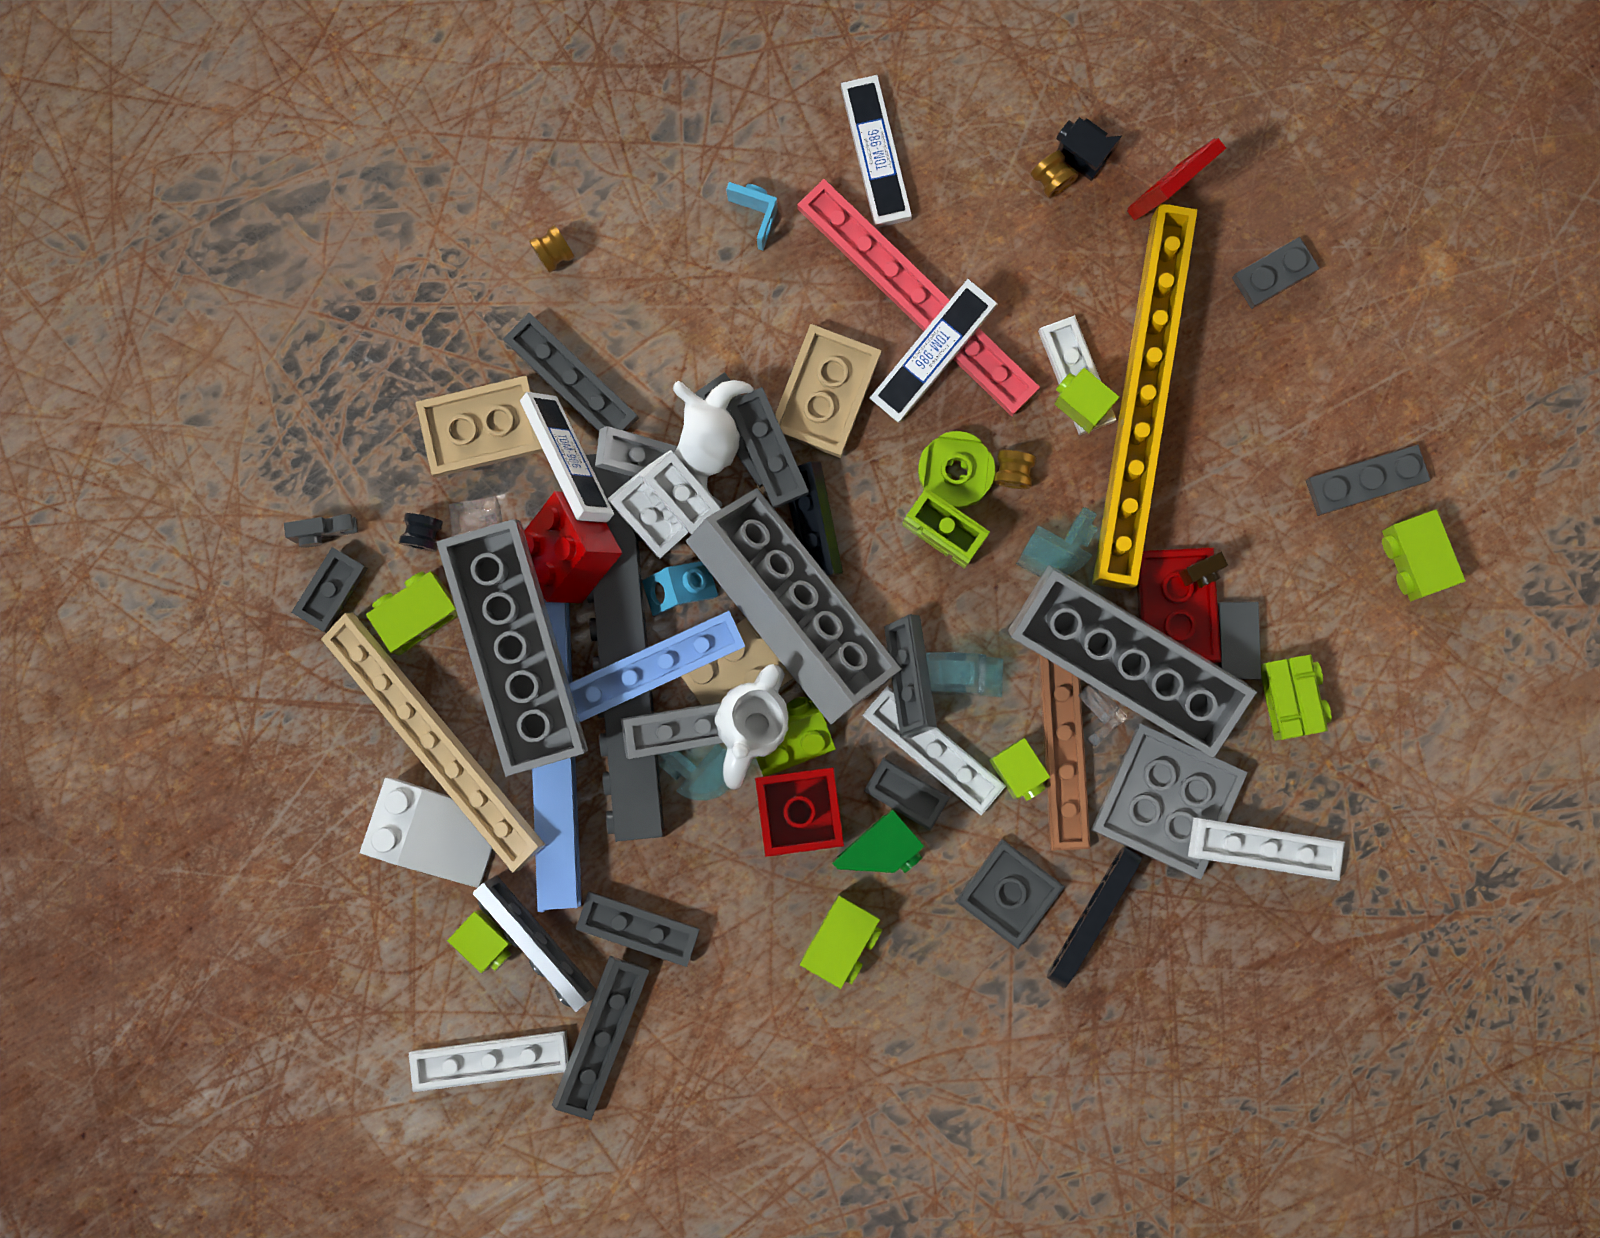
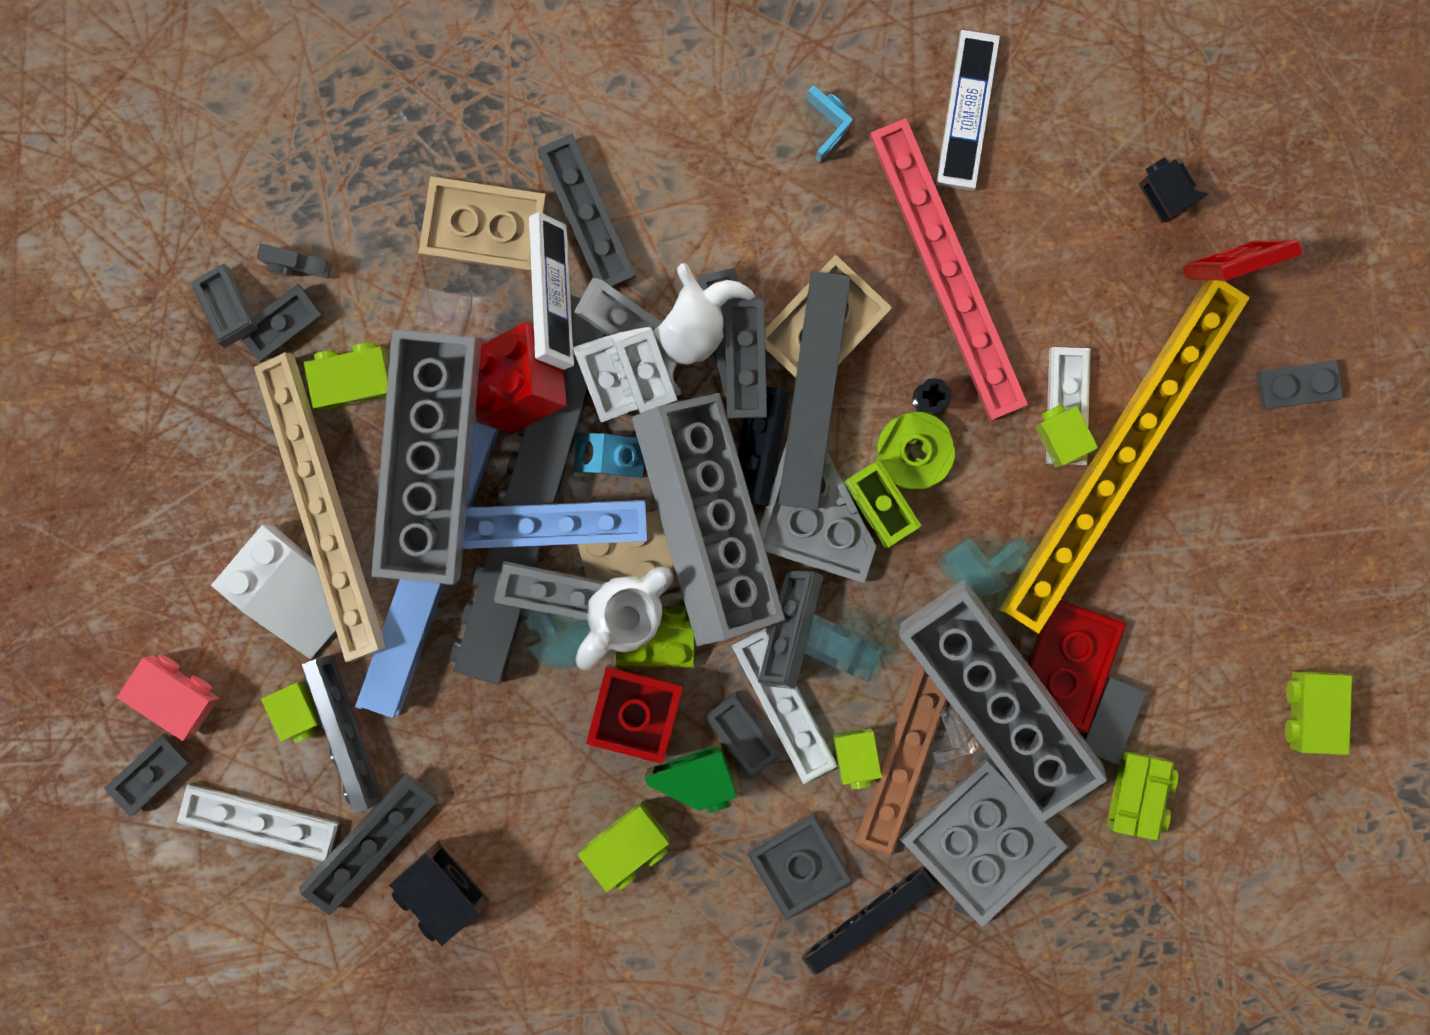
camera: 20 degrees right, 5 degrees up
black wheel [399,513,443,552] -> none
pearl gold wheel [529,225,575,273] -> none
dark grey plate [576,891,700,967] -> none
tile [870,279,998,423] -> none
pearl gold wheel [993,450,1036,489] -> none
pearl gold wheel [1030,150,1079,199] -> none
dark brown plate [1179,551,1228,588] -> none
white tile [1188,818,1345,881] -> none
dark grey plate [1305,445,1431,516] -> none
none -> dark grey plate [104,733,192,817]
none -> coral brick [116,654,219,741]
none -> dark grey tile [191,263,258,348]
none -> black brick [389,841,488,946]
none -> light grey plate [759,441,876,583]
none -> dark grey tile [778,271,850,510]
none -> black bush [912,378,952,416]

